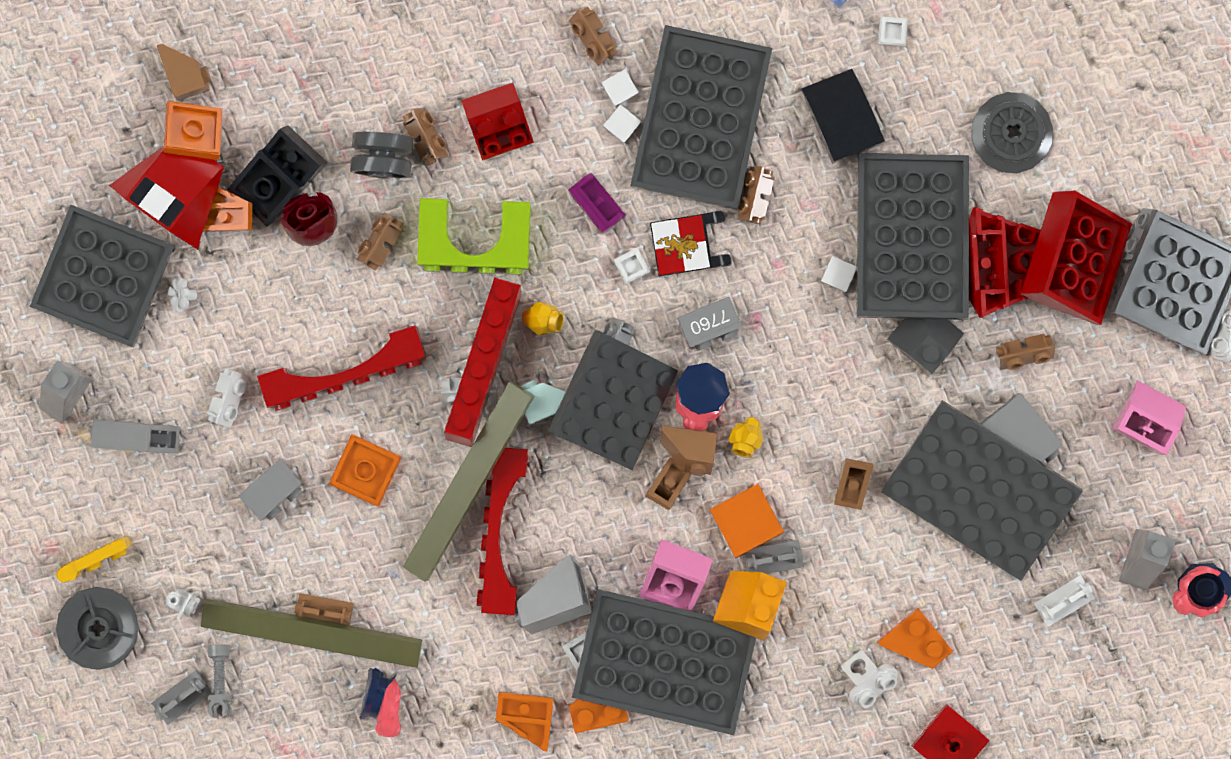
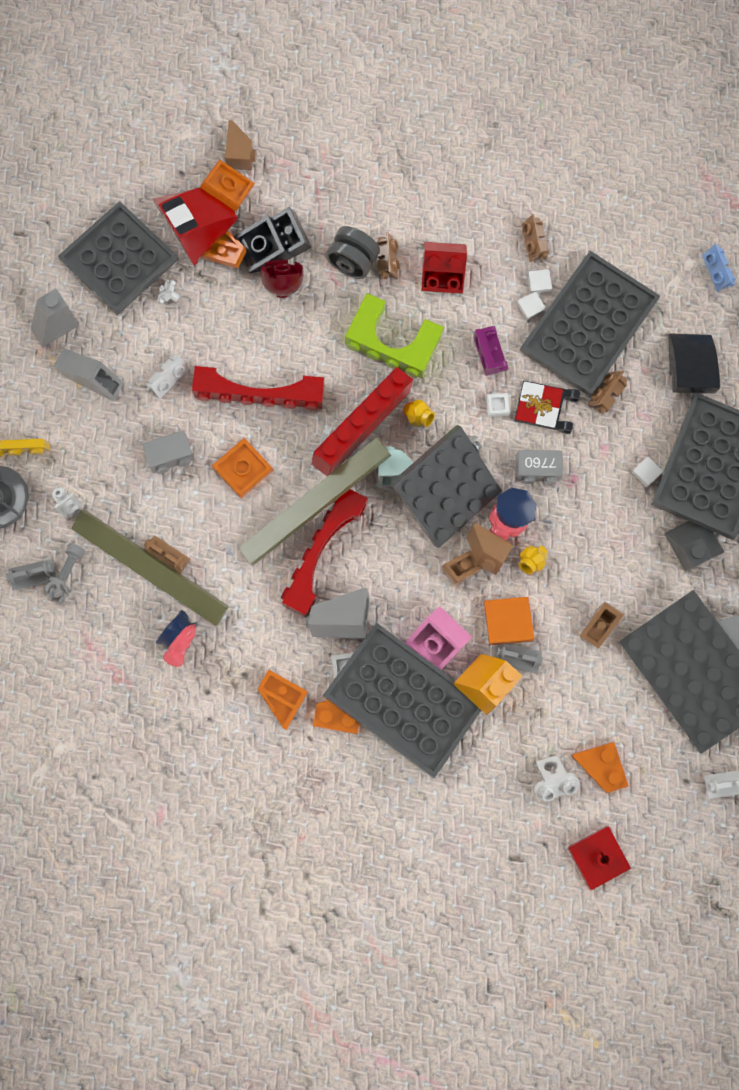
camera: 20 degrees right, 10 degrees down
medium nougat hinge [356,212,404,271] -> none

